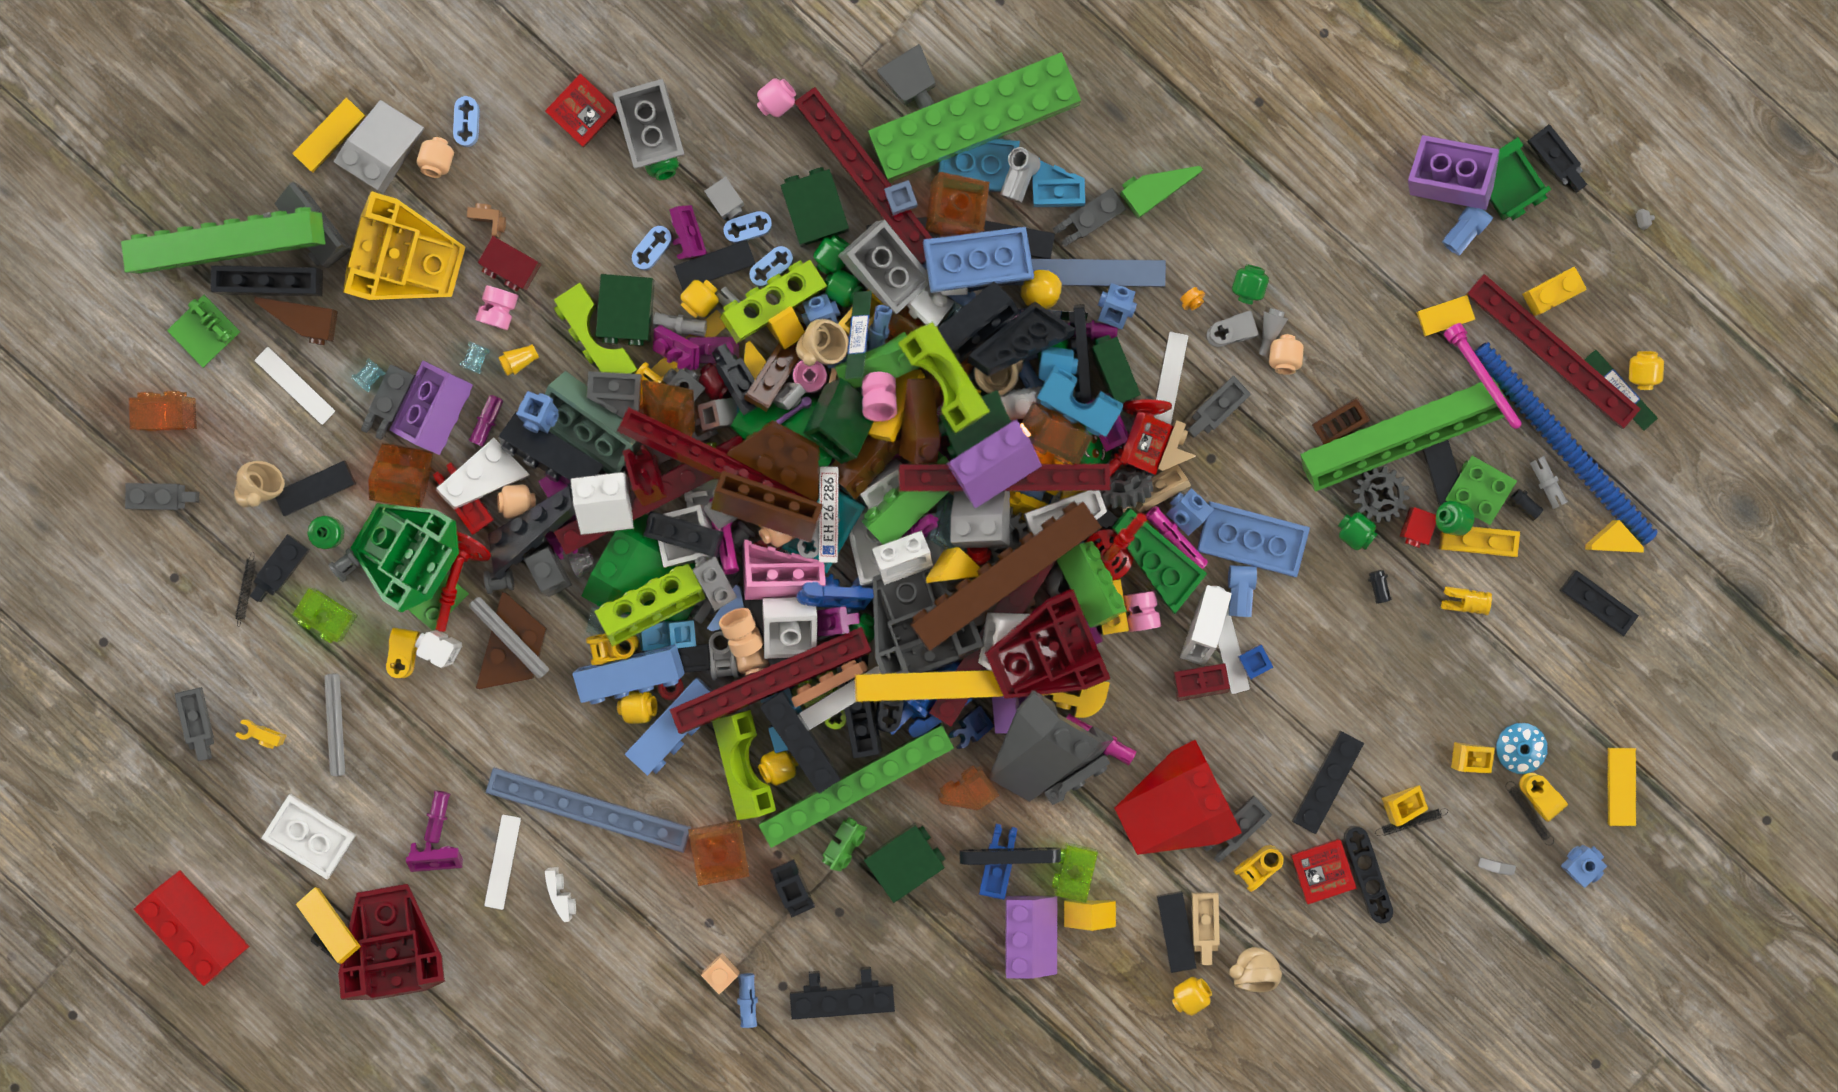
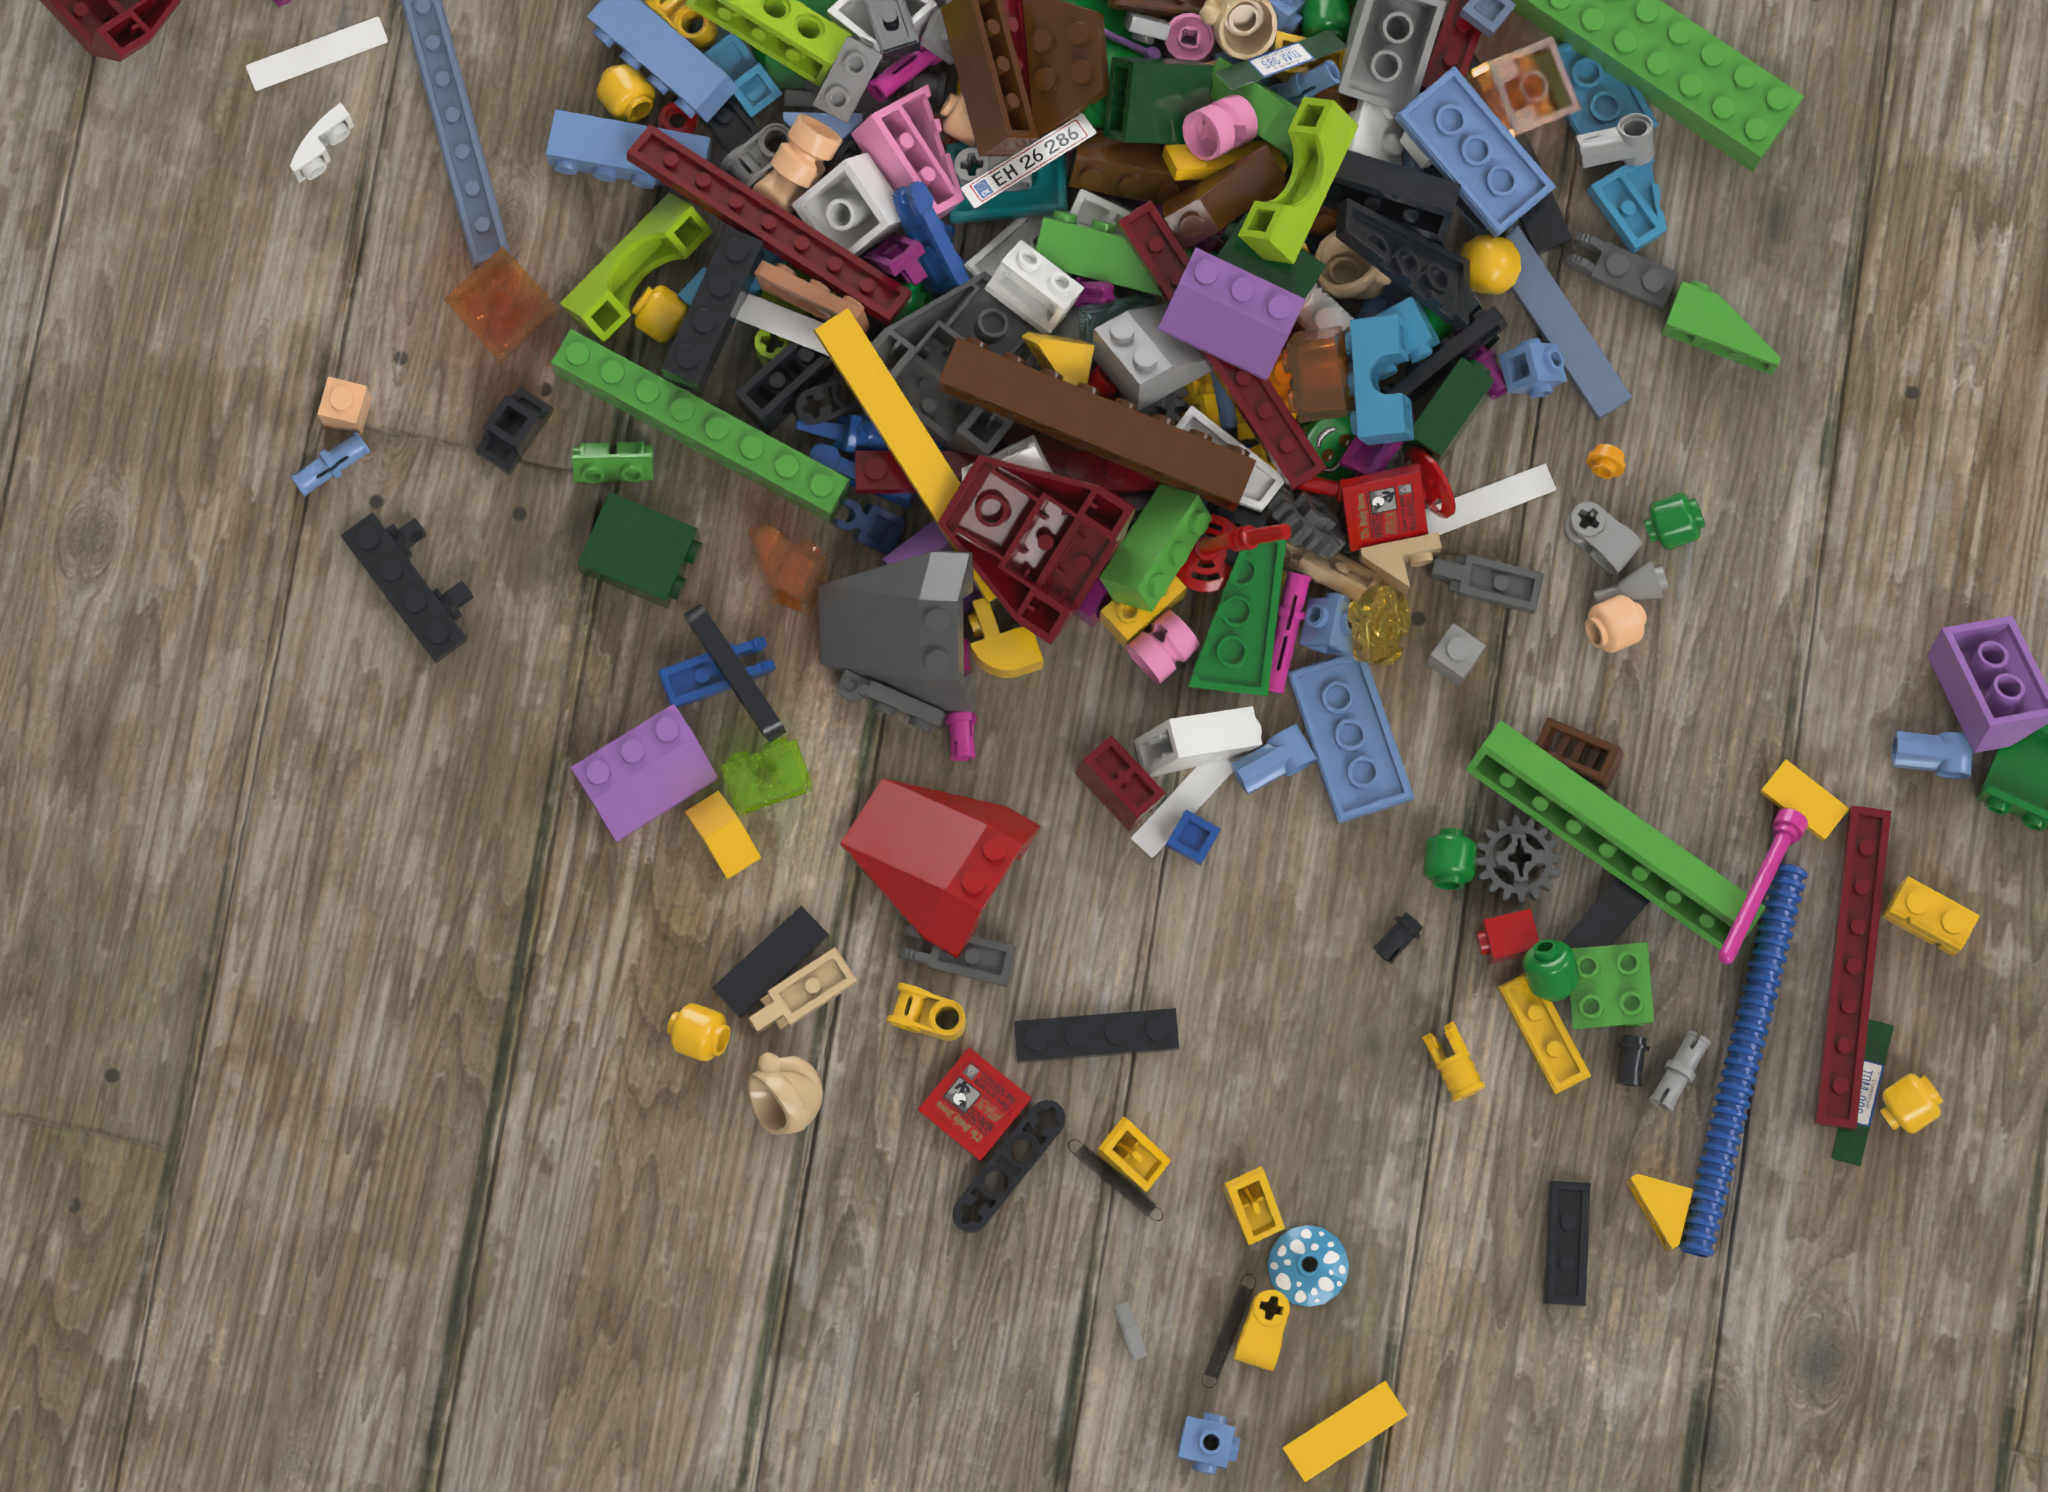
camera: 55 degrees right, 10 degrees down
none -> clear yellow plate [1348,585,1411,666]
none -> light grey brick [1426,623,1486,687]

